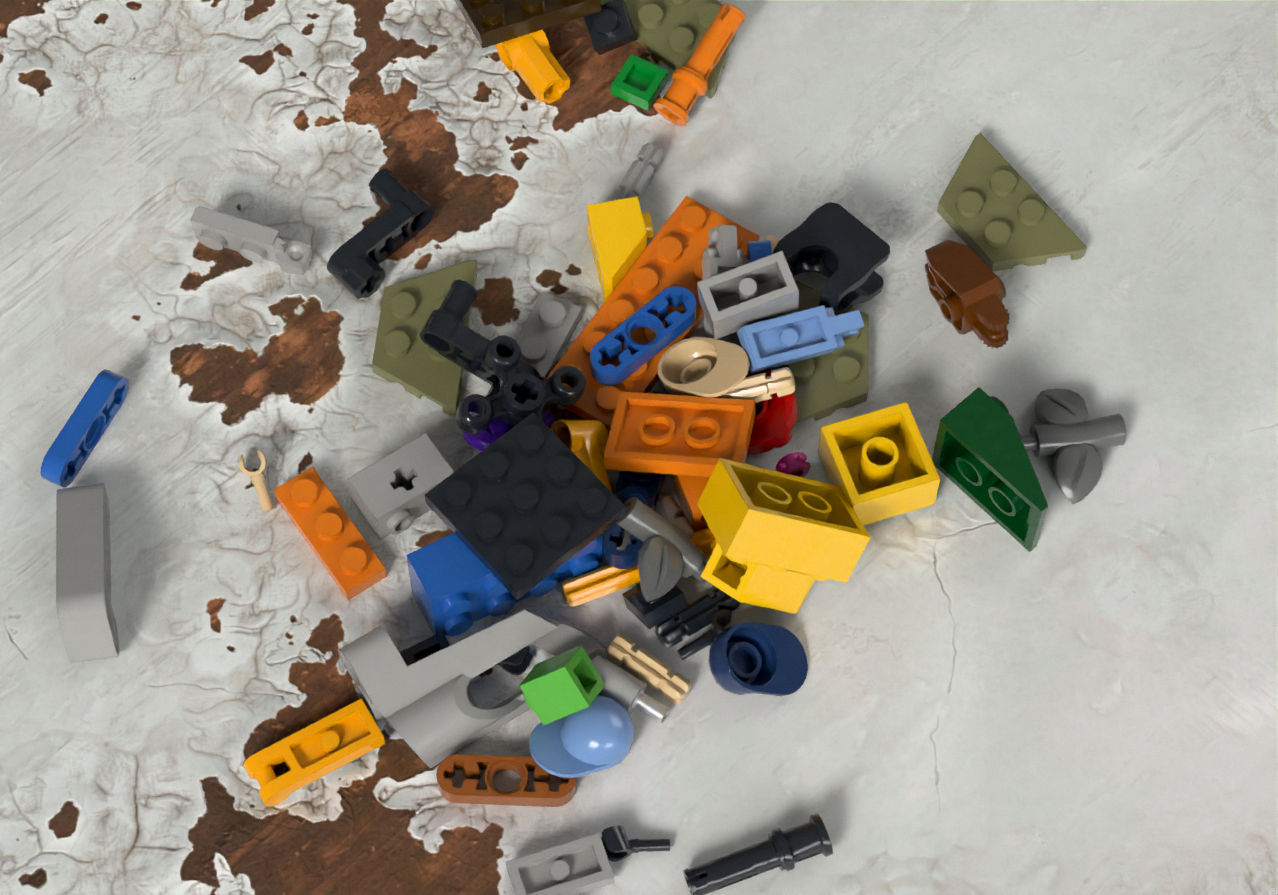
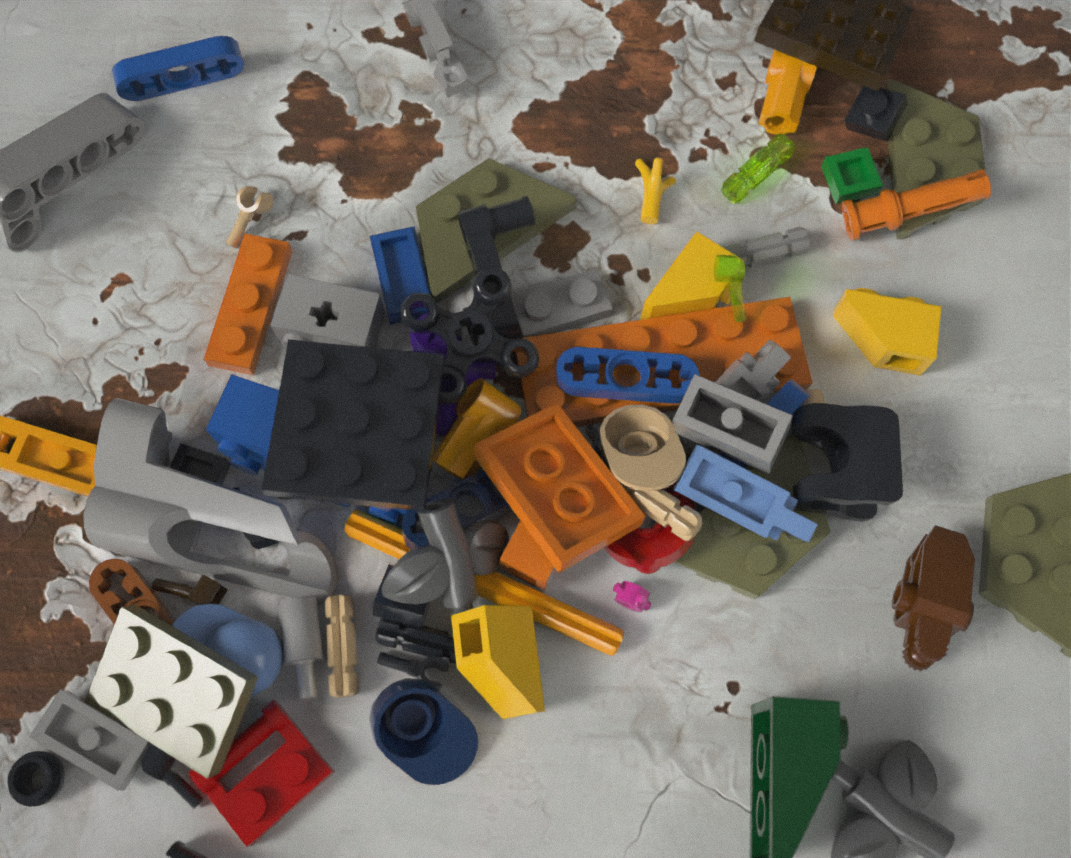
camera: 45 degrees right, 10 degrees up
black beam [327,168,435,299] -> none
bright green brick [519,645,605,726] -> none
yellow brick [697,458,870,583] -> none
yellow brick [817,402,940,525] -> none
none -> plate [85,605,258,779]
none -> dark brown hand [152,574,228,605]
none -> red plate [188,699,335,847]
none -> blue tile [370,226,431,325]
none -> yellow bar [635,157,676,224]
none -> clear neon green hand [714,255,747,322]
none -> clear neon green axle [721,134,795,204]
none -> yellow slope [833,288,942,376]

